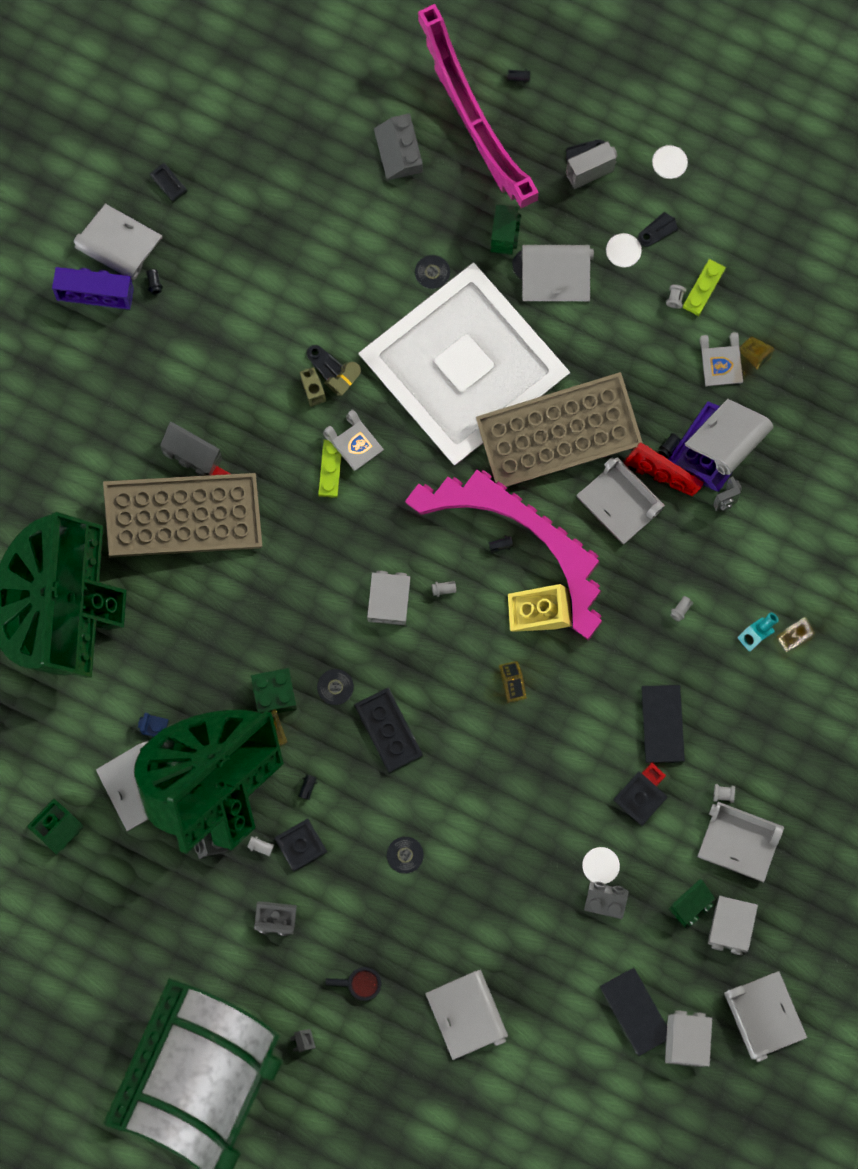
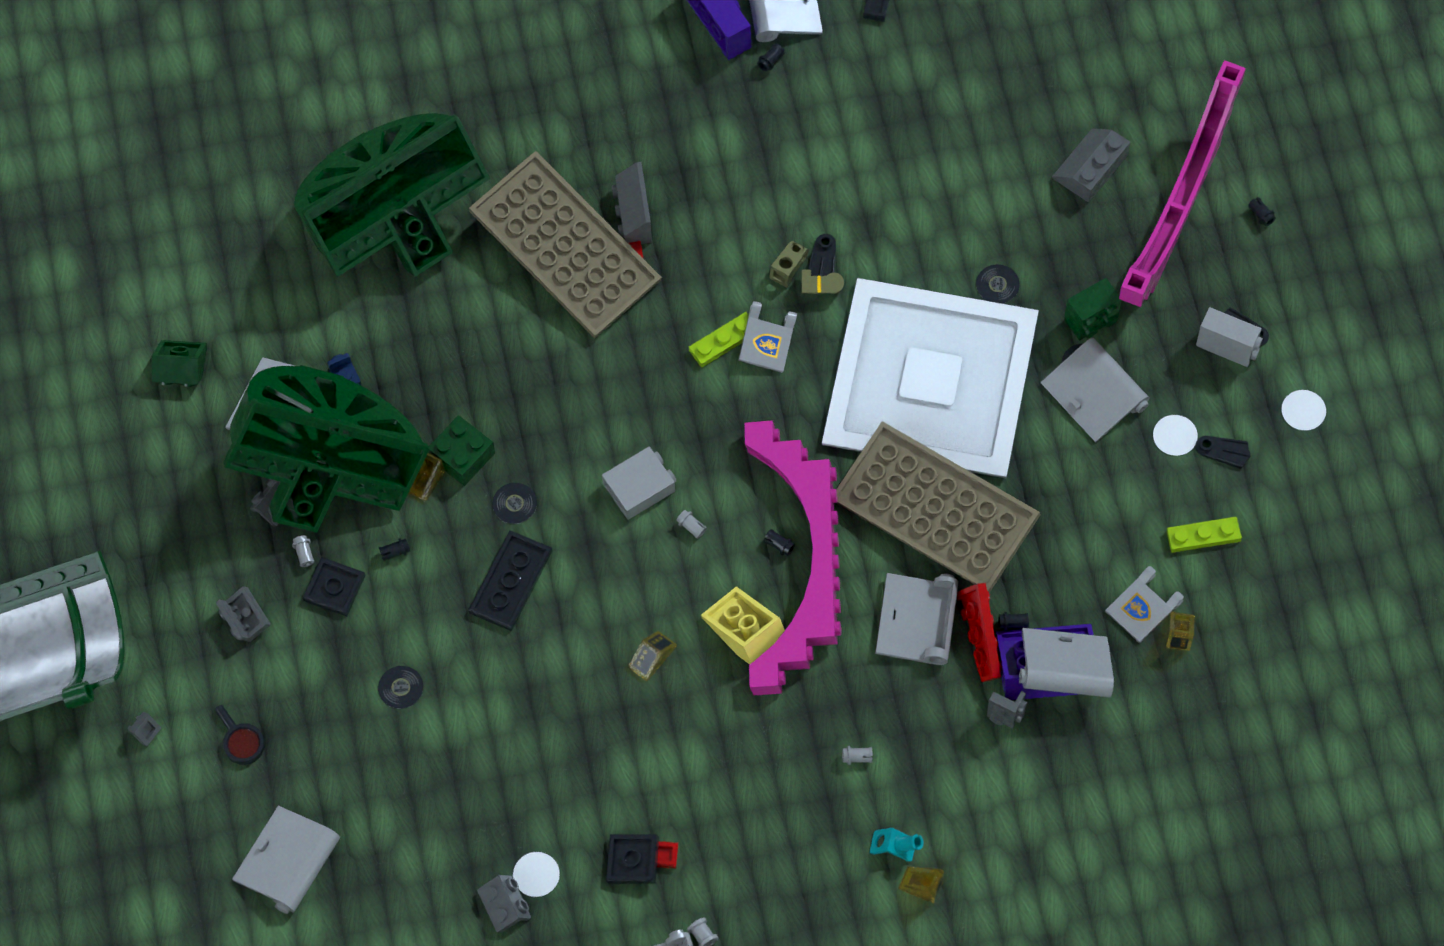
camera: 55 degrees right, 10 degrees down
black tile [641,685,685,764] -> none
light grey bush [666,285,686,309] -> none

